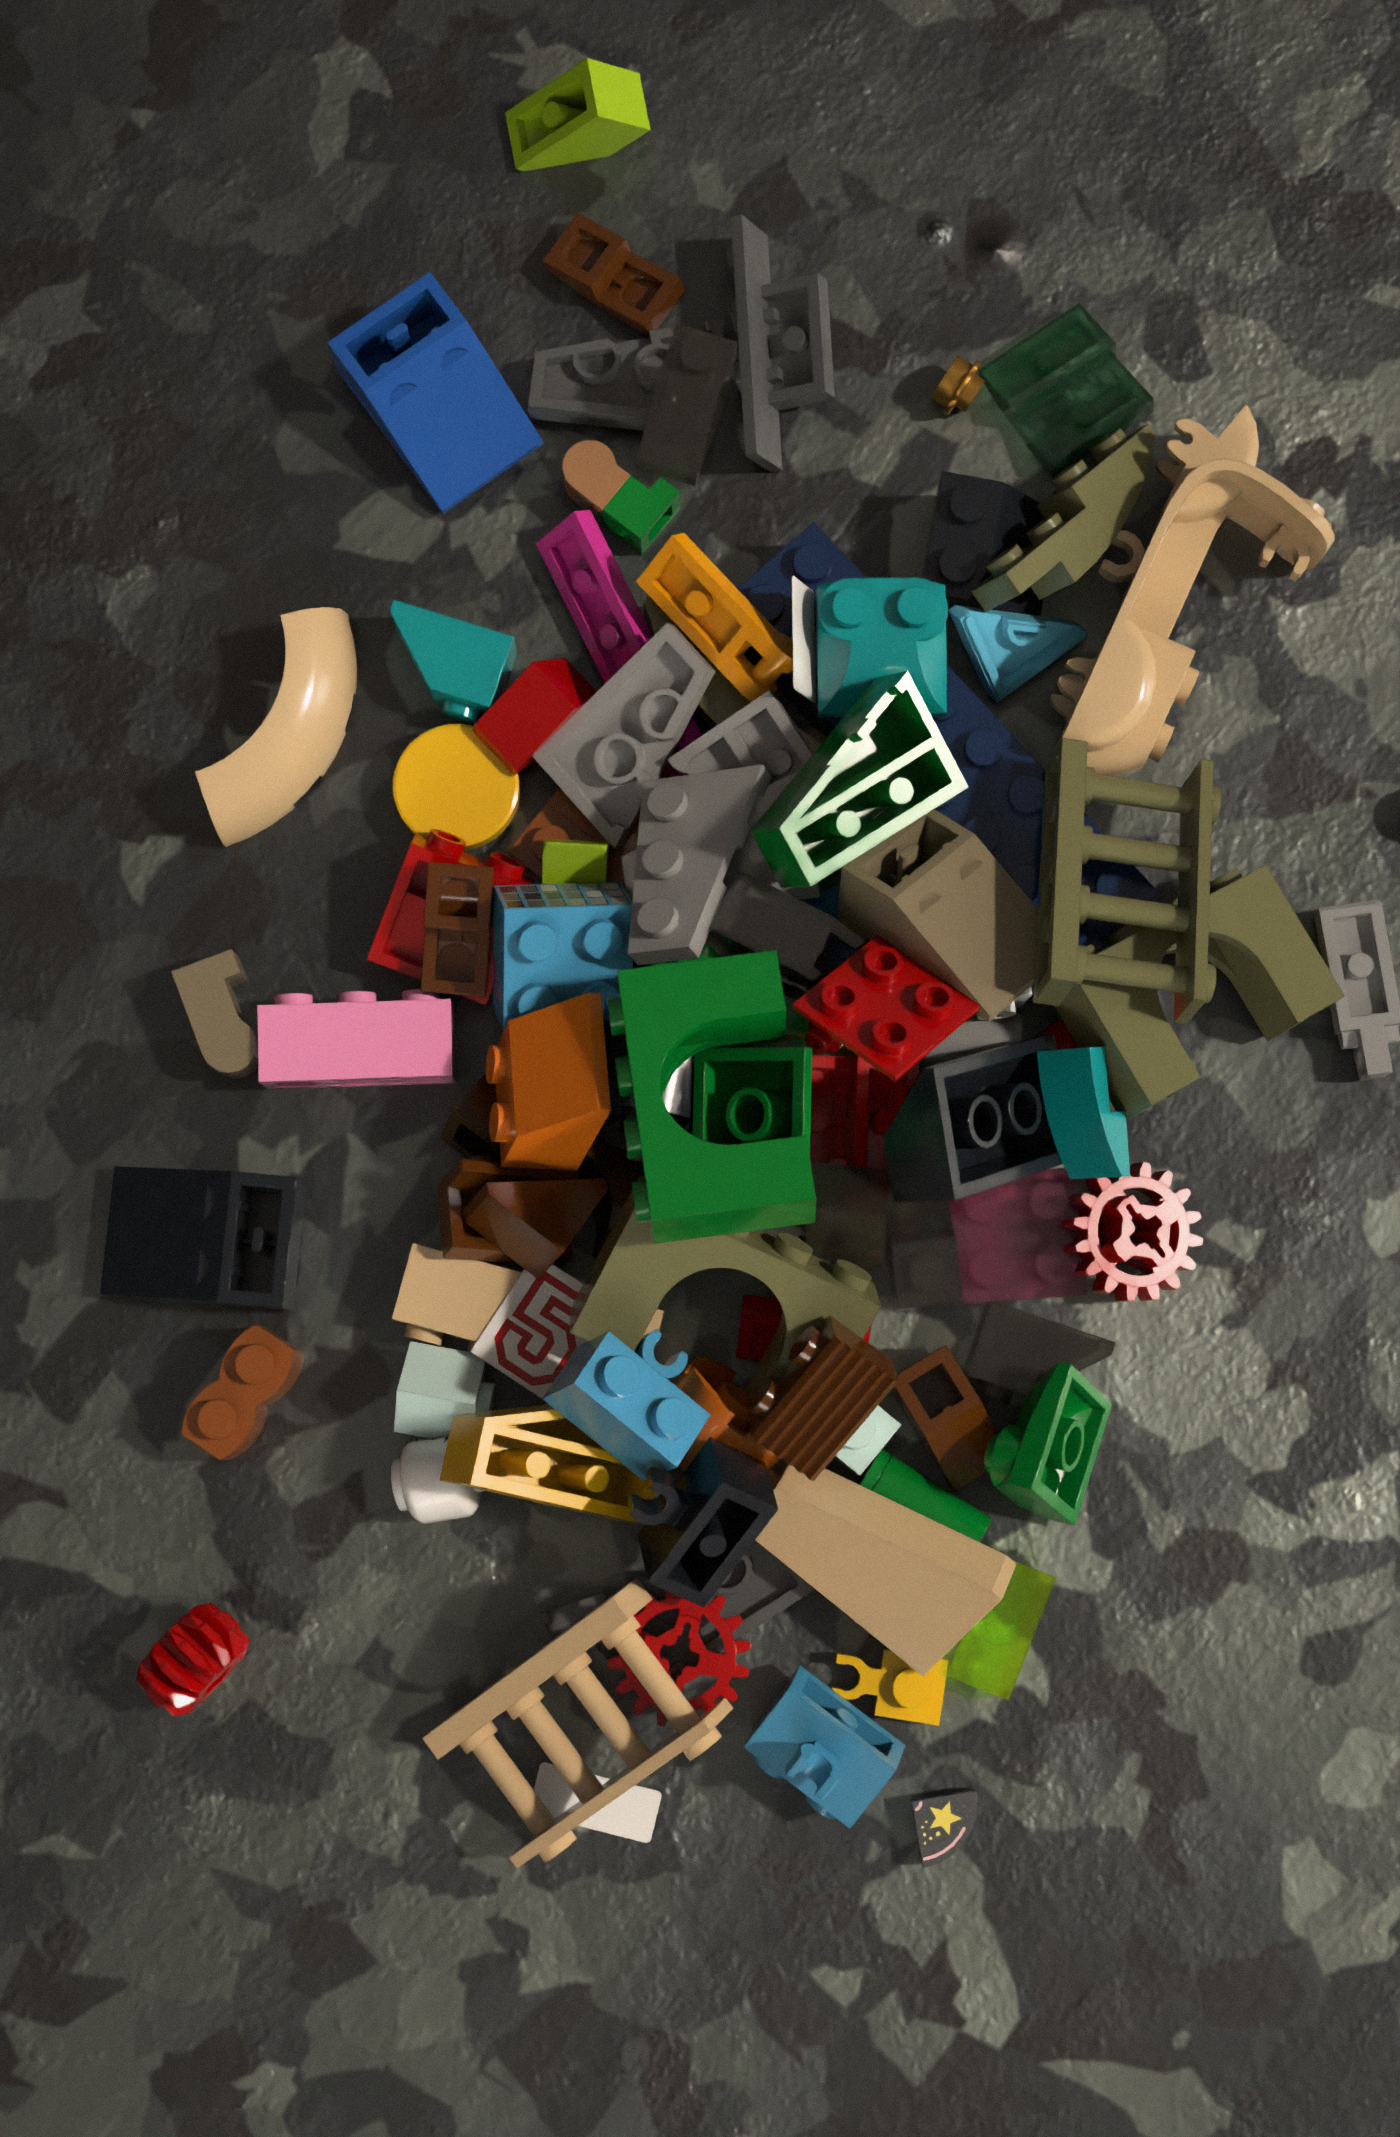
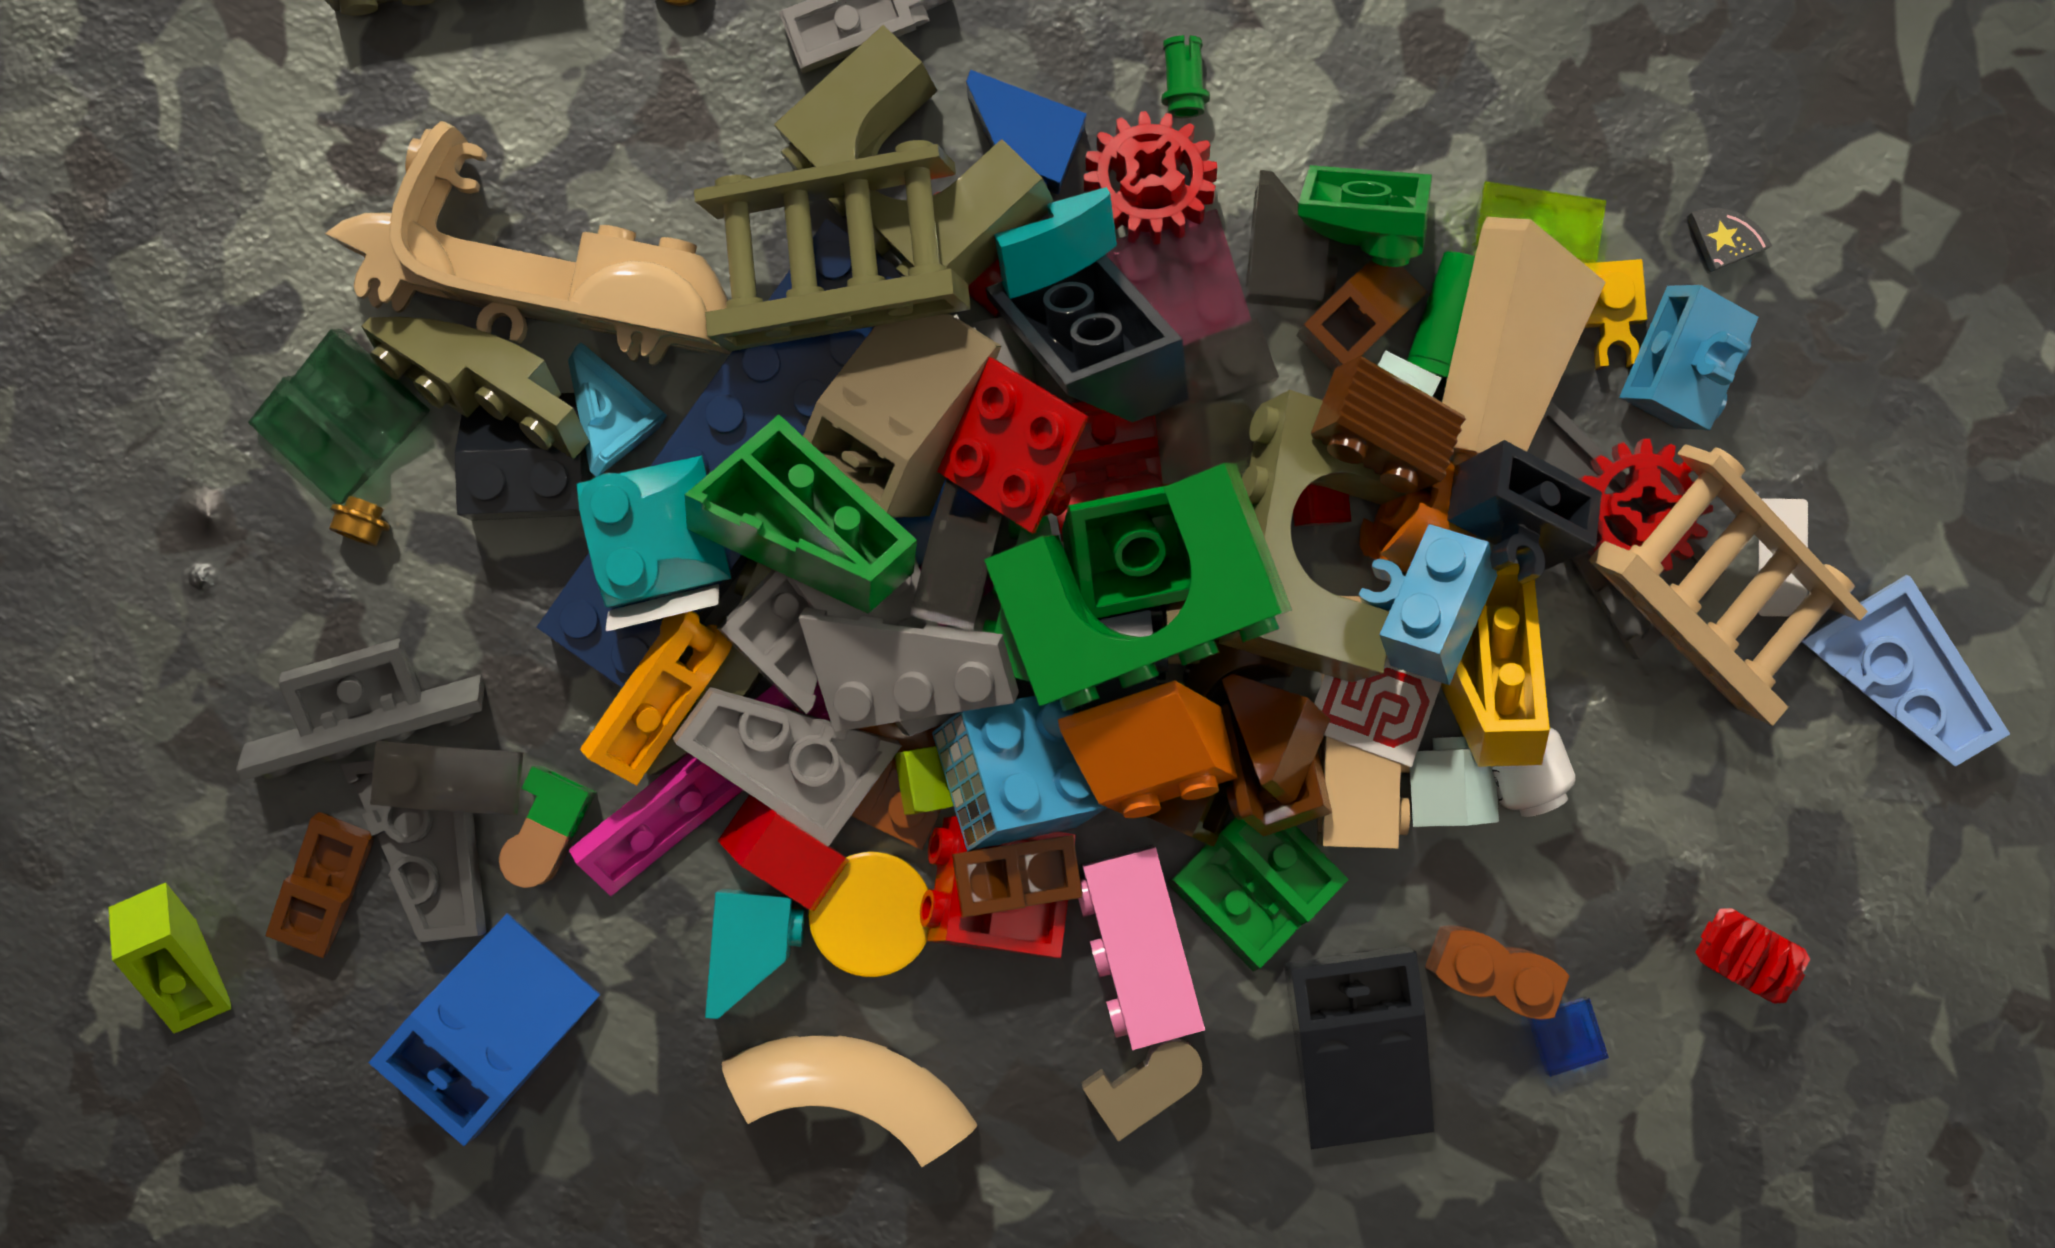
camera: 105 degrees left, 5 degrees up
none -> blue slope [966,70,1086,195]
none -> green pin [1161,35,1210,118]
none -> green slope [1167,816,1349,972]
none -> clear blue tile [1528,997,1609,1077]
none -> light blue wing [1801,575,2010,766]

